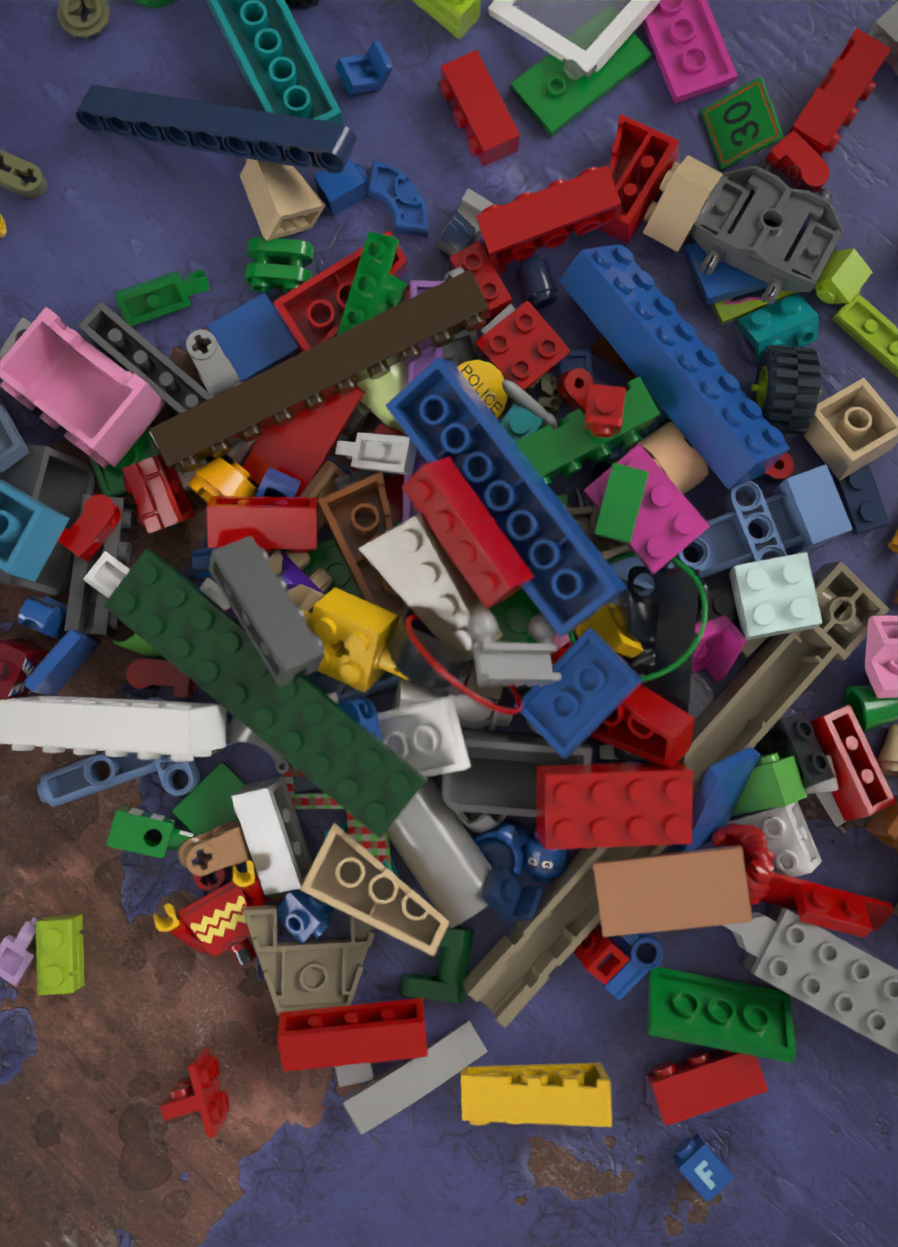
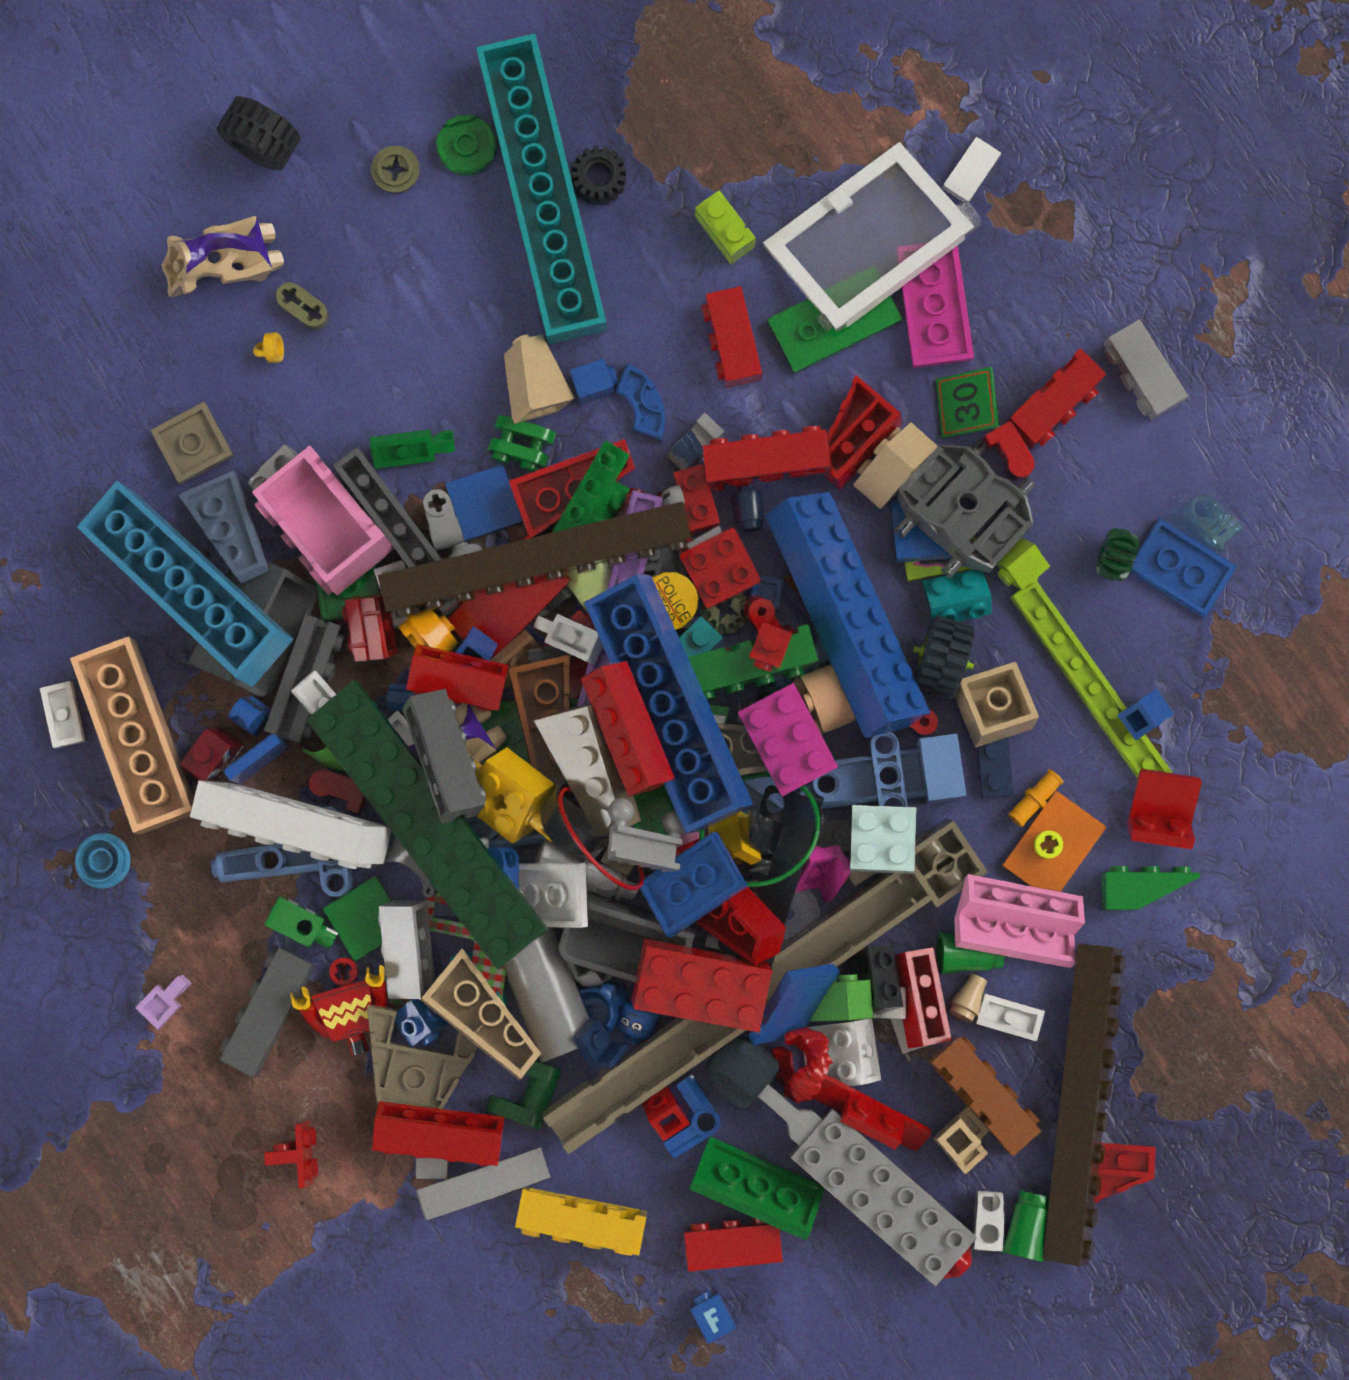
camera: 15 degrees right, 0 degrees up
lime brick [36,914,85,995] -> none
red leg [58,494,122,562] -> none
dark blue beam [76,85,356,173] -> none
medium nougat piece [178,821,251,876] -> none
blue bracket [335,41,393,95] -> none
light grey piece [502,380,558,429] -> none
green tile [593,462,649,544] -> none
nougat tile [593,845,752,937] -> none
none -> dark grey brick [219,947,316,1077]

